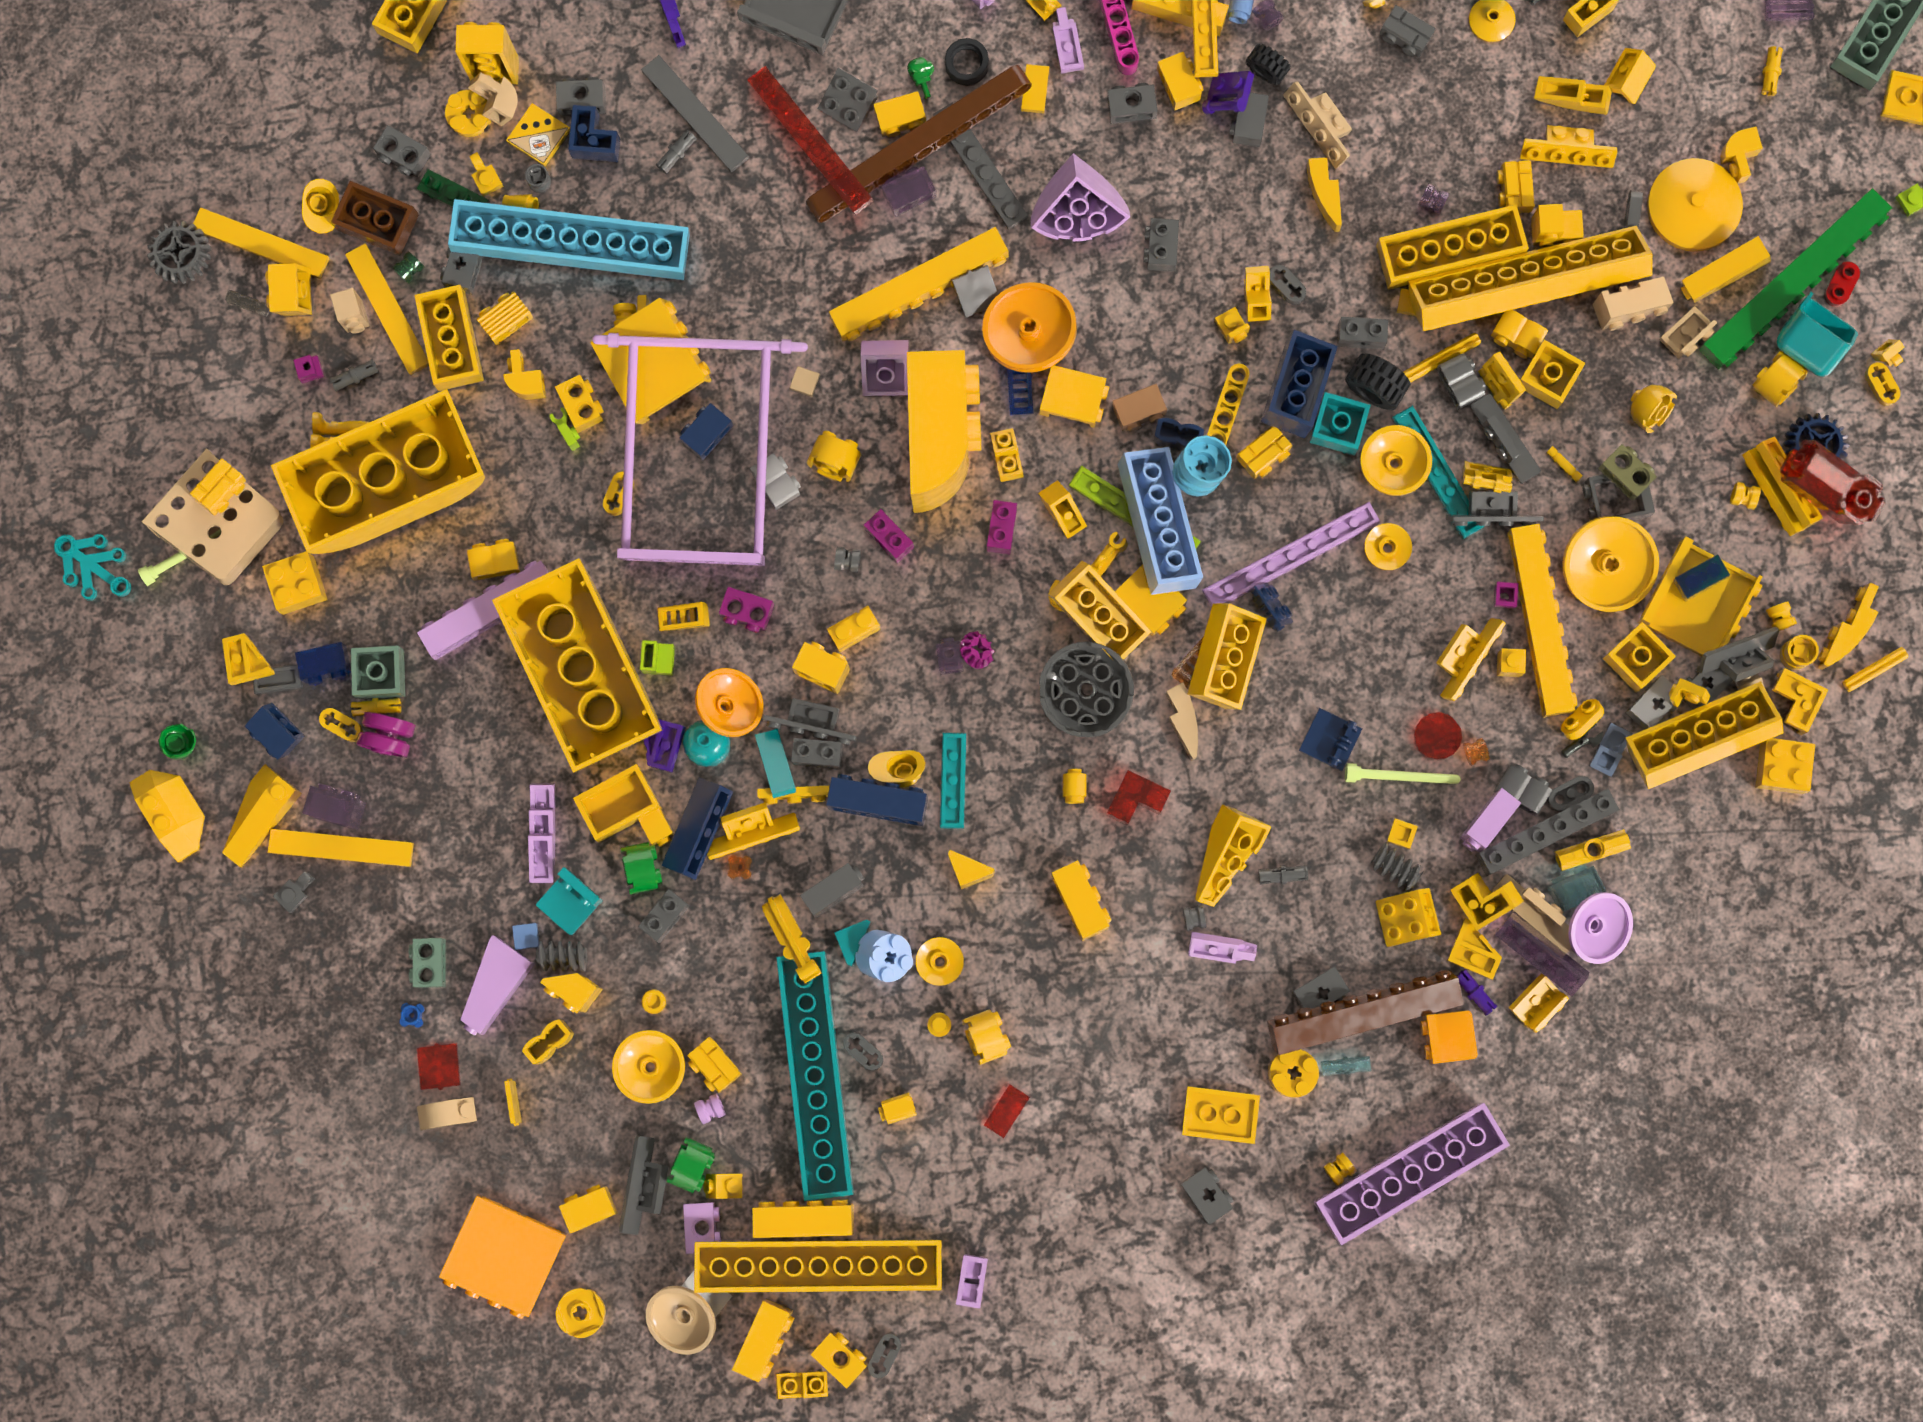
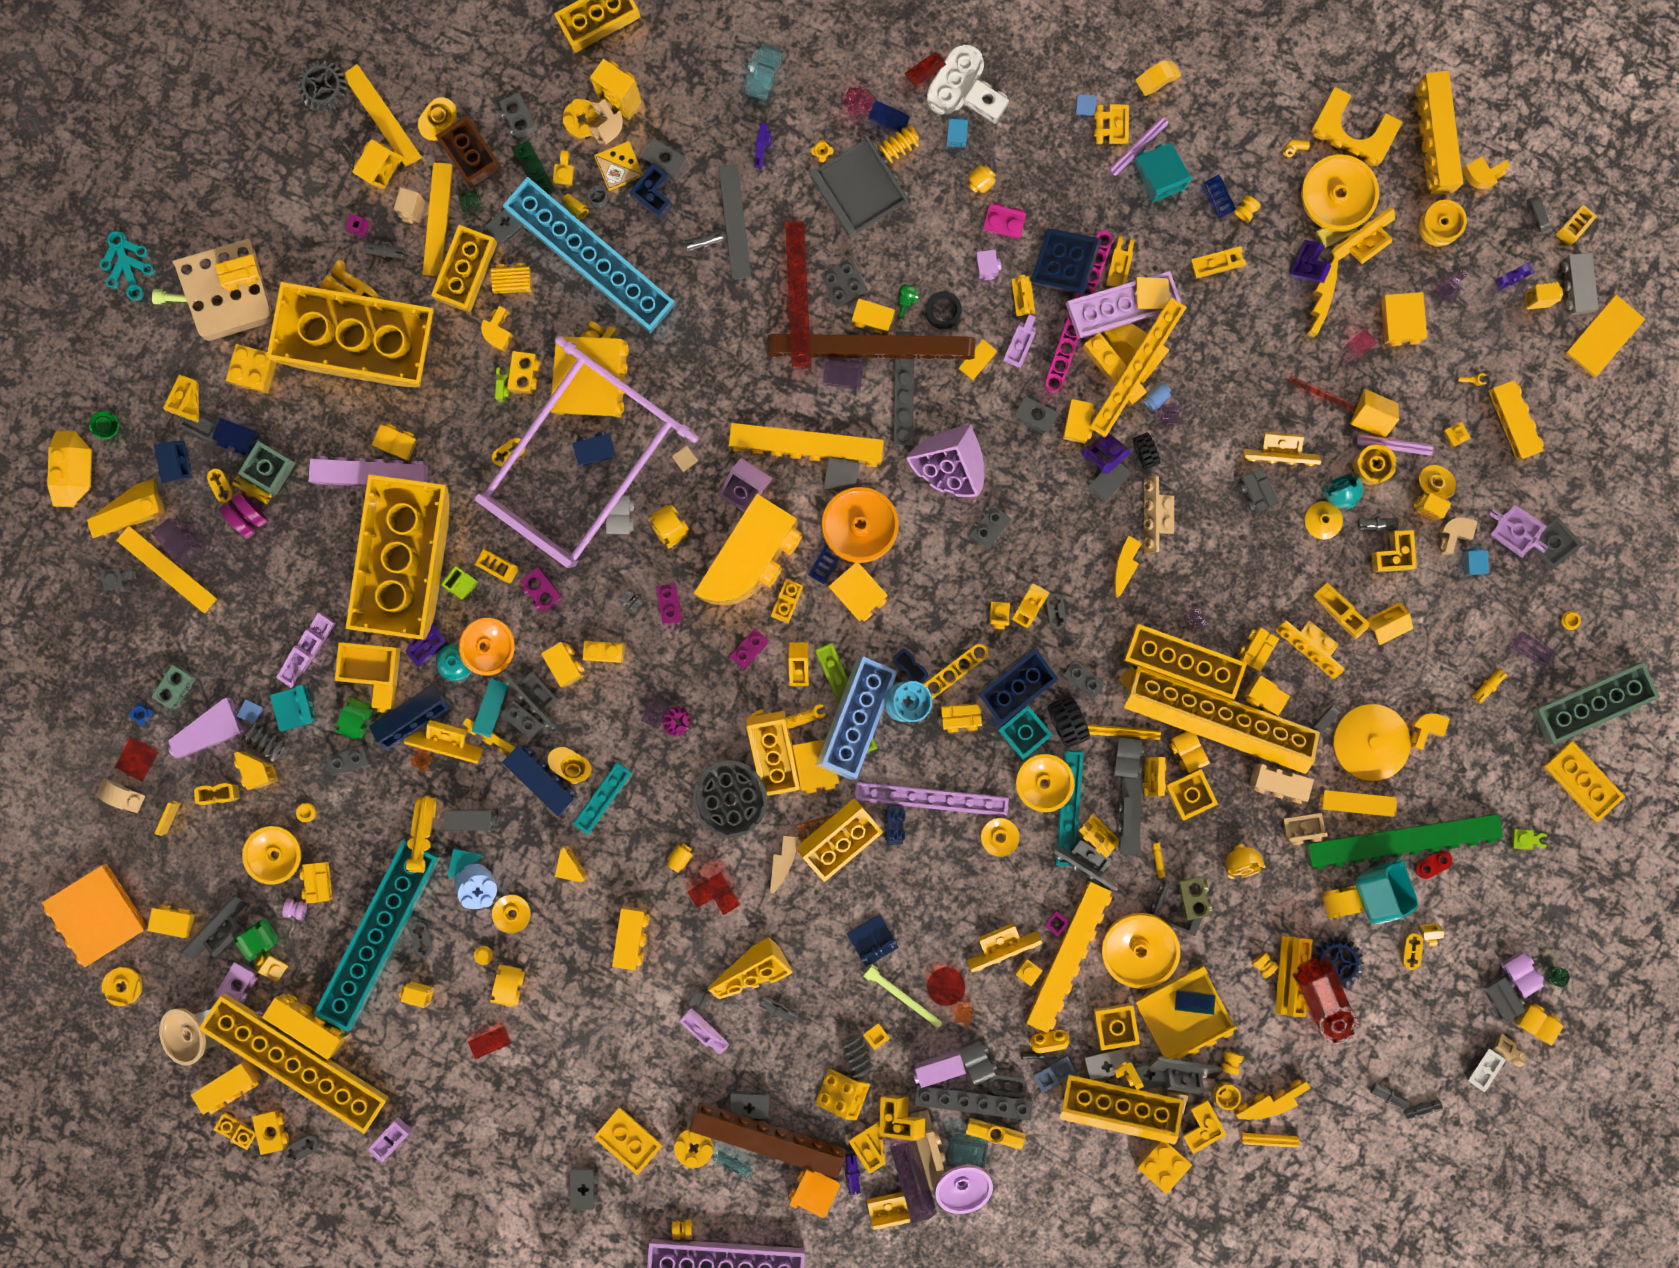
camera: 30 degrees right, 5 degrees up
medium nougat brick [1112,383,1167,432] -> none

